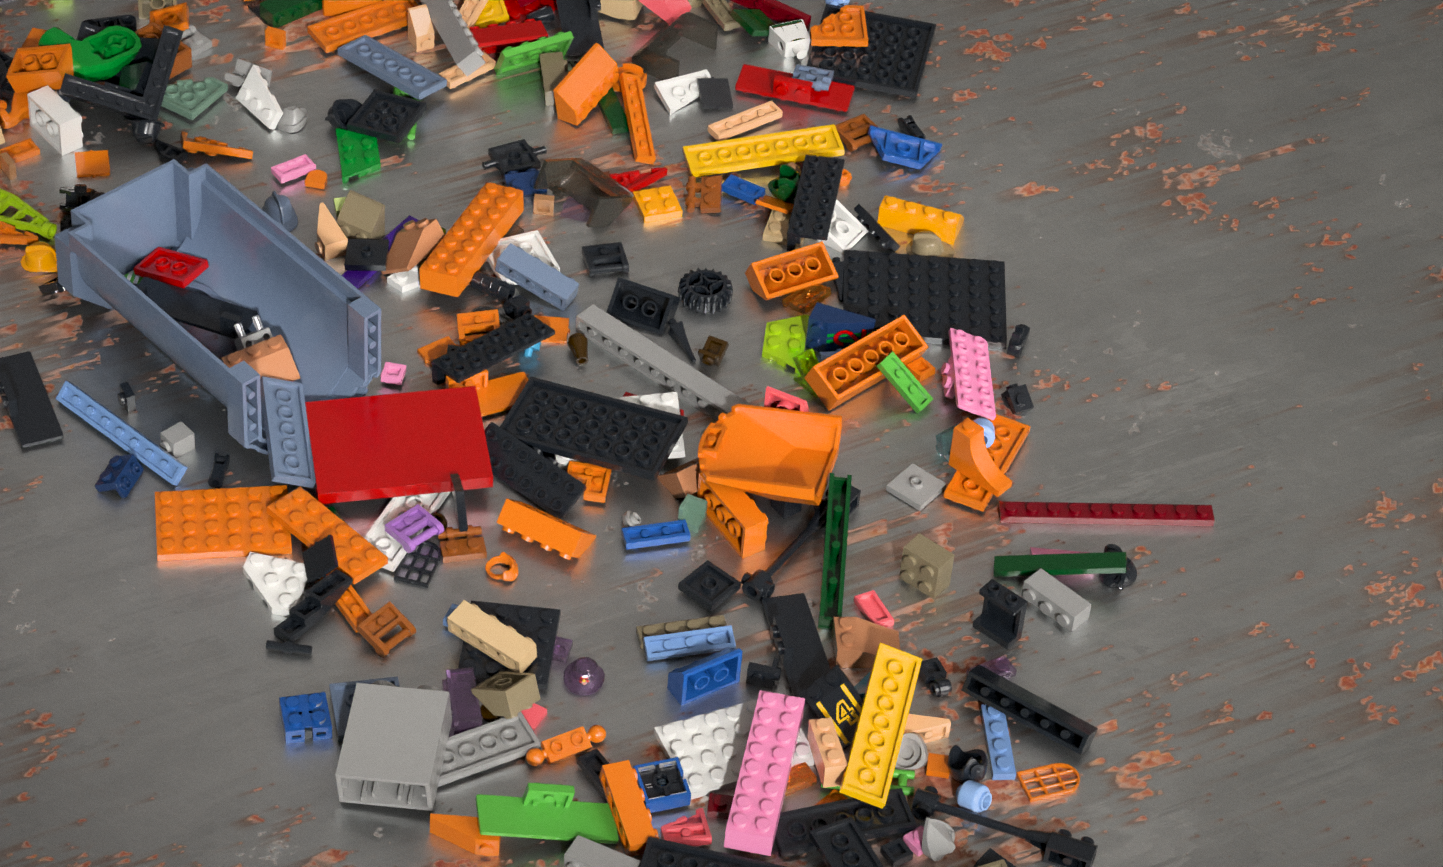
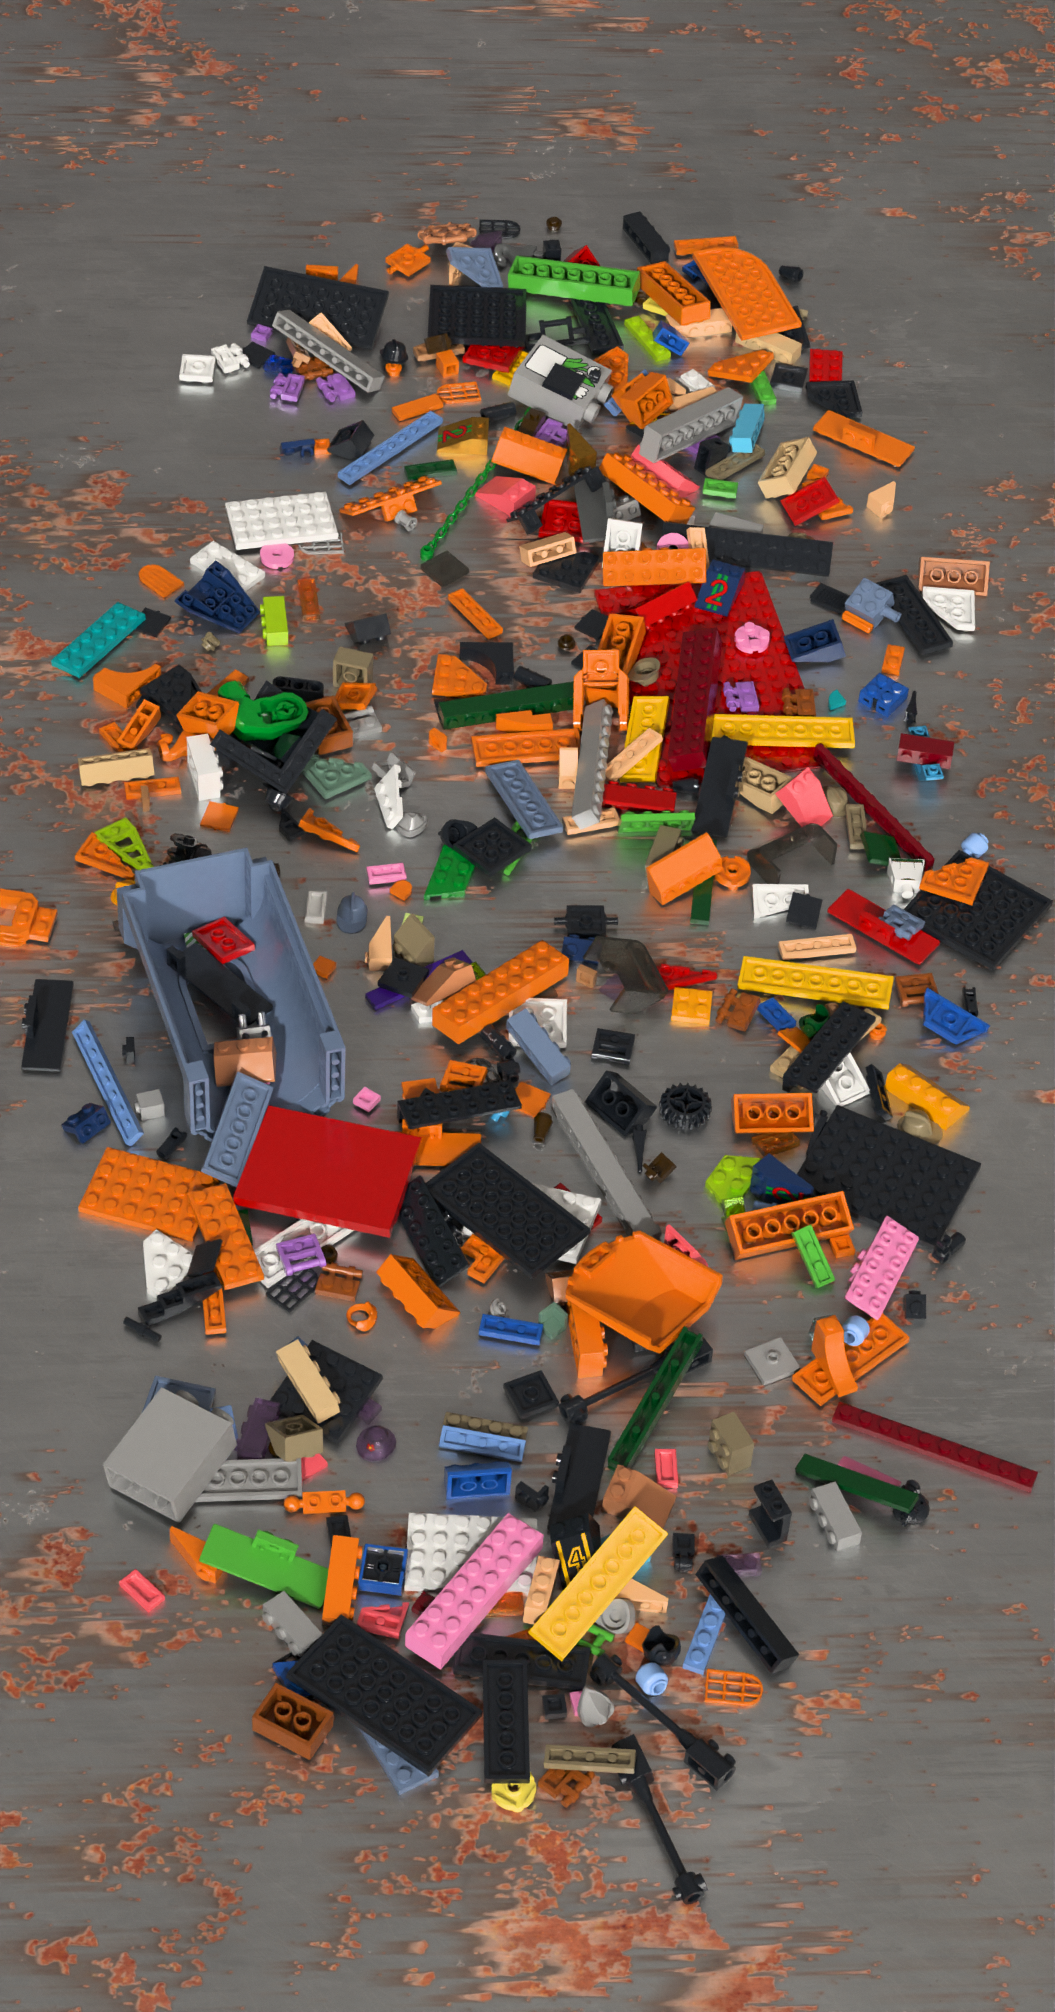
camera: 25 degrees right, 5 degrees up
blue piece [279,692,332,744] -> none
dark orange plate [356,601,416,658] -> none
black tile [450,473,468,532] -> none
orange plate [619,72,656,165] -> none

